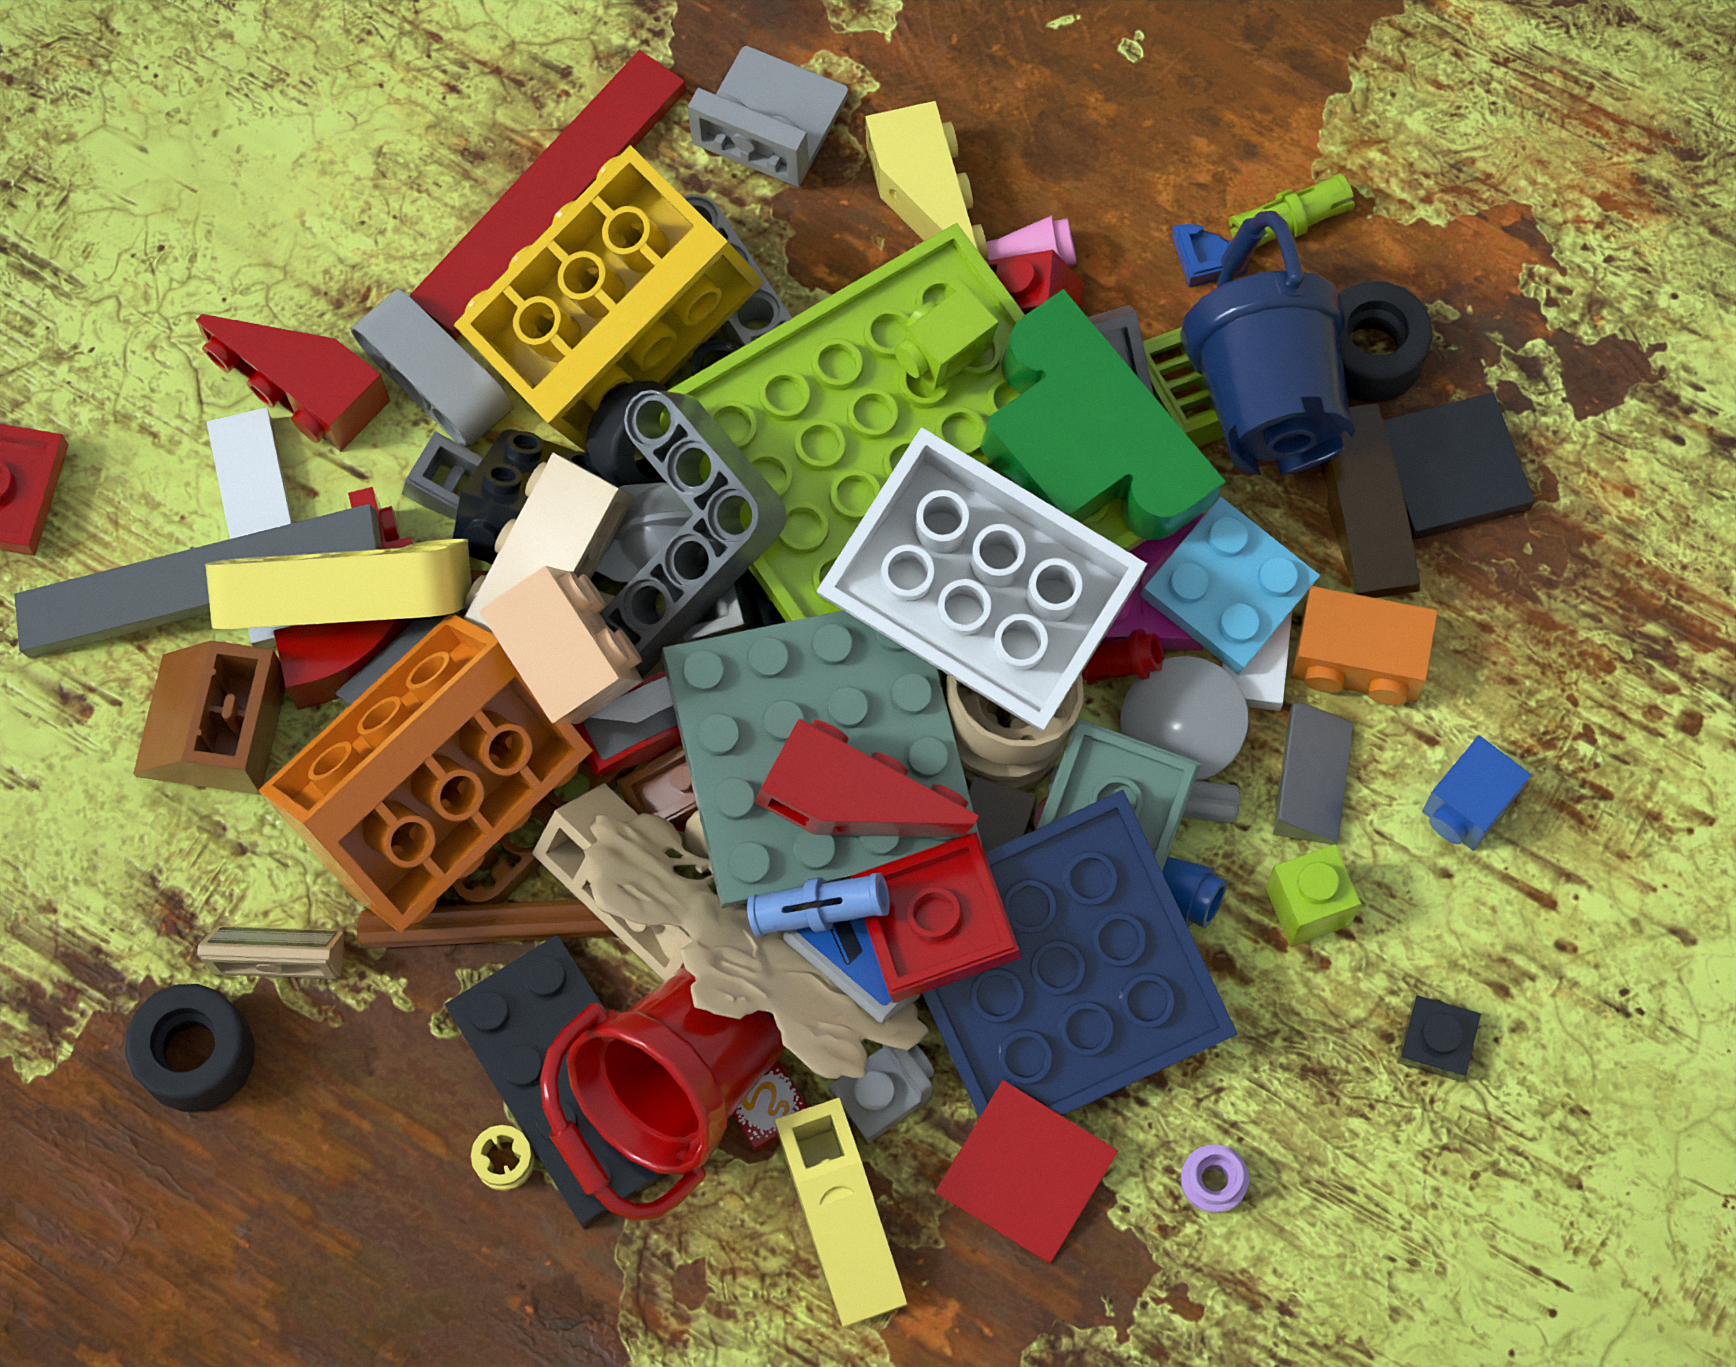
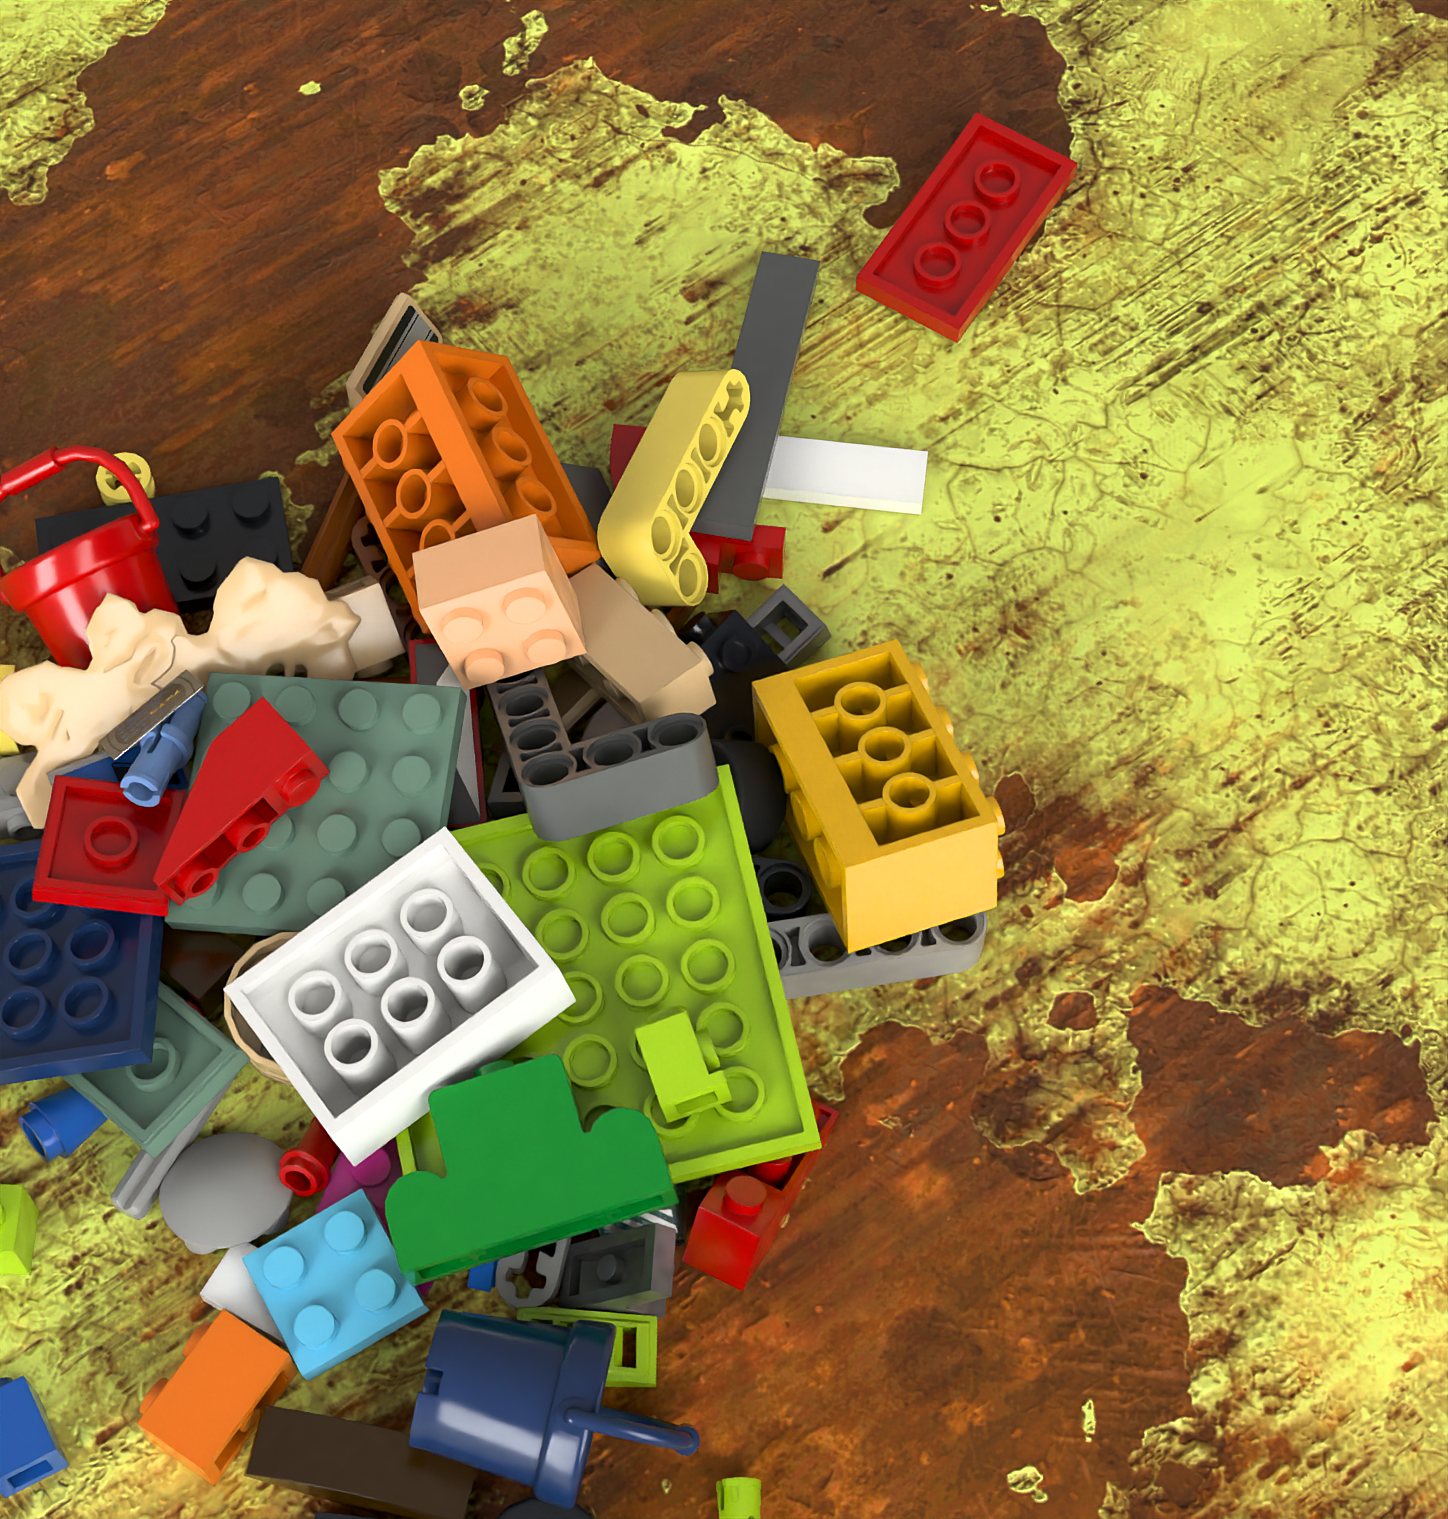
camera: 110 degrees right, 5 degrees down
black tyre [125,984,255,1112] -> none
dark orange slope [133,640,286,795] -> none
red slope [196,314,390,452] -> none
light grey beam [350,289,514,449] -> none
red tile [409,49,686,341] -> none
light grey bracket [687,46,848,187] -> none
light yellow slope [865,101,988,260] -> none
bright pink cone [986,215,1077,267] -> none
blue tile [1172,224,1249,287] -> none
flat silver slope [1273,702,1353,845] -> none
none -> sticker [99,670,204,760]

